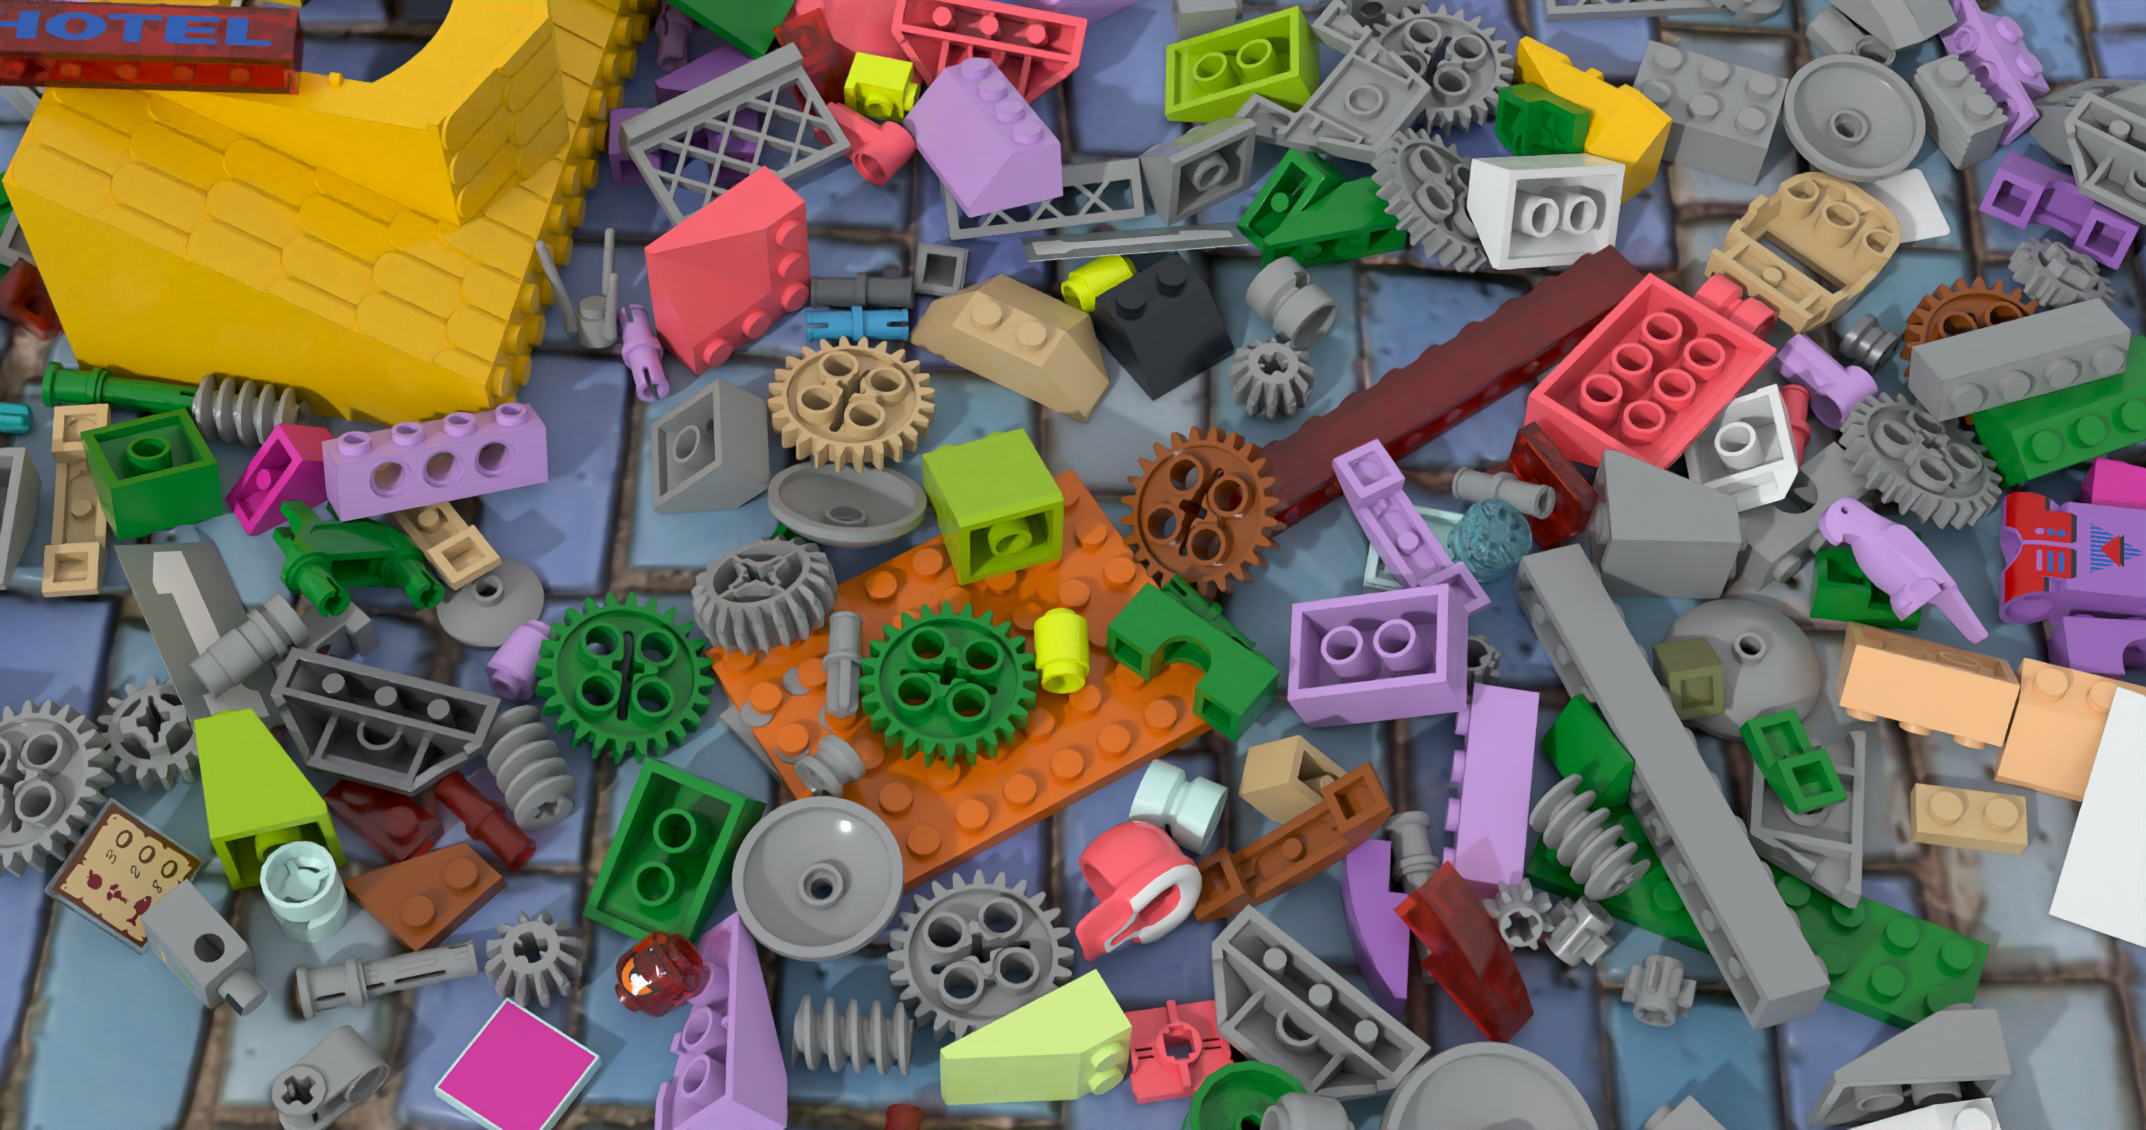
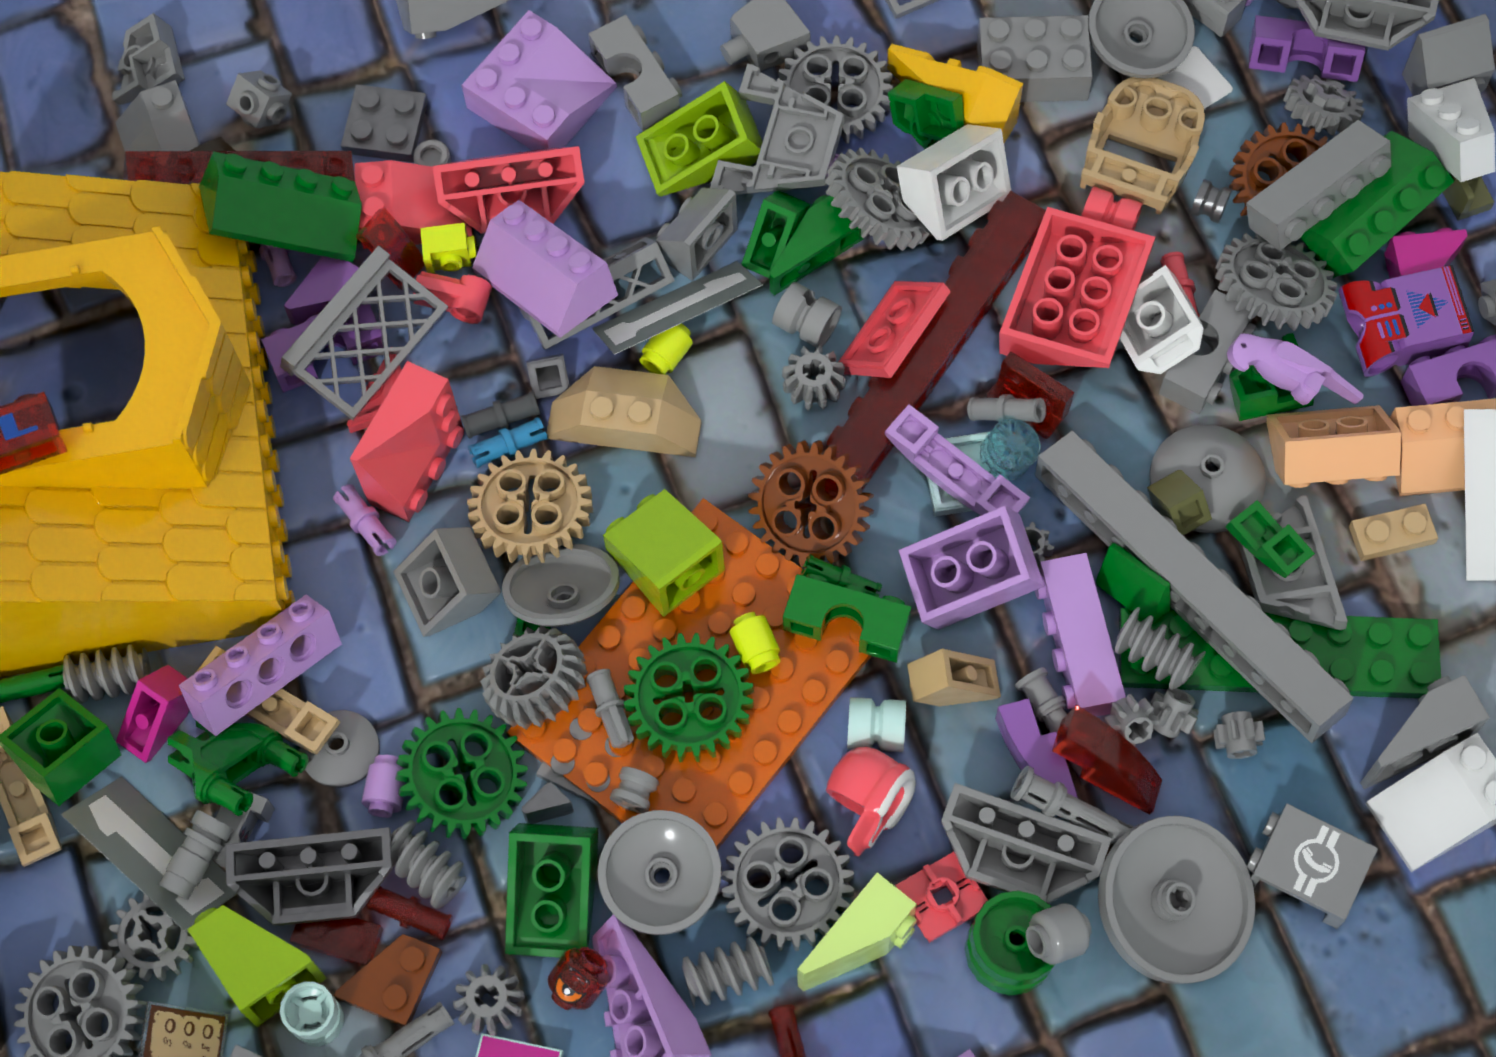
camera: 15 degrees left, 10 degrees up
light grey plant [535,228,619,348] -> none
black slope [1094,251,1234,401] -> none
dark orange slope [1193,761,1394,924] -> none
light grey slope [1586,450,1748,599] -> none
lavender piece [1772,333,1879,430] -> none
none -> flat silver slope [521,781,574,824]
none -> coral tile [838,281,951,378]
none -> light grey pin [1010,766,1133,845]

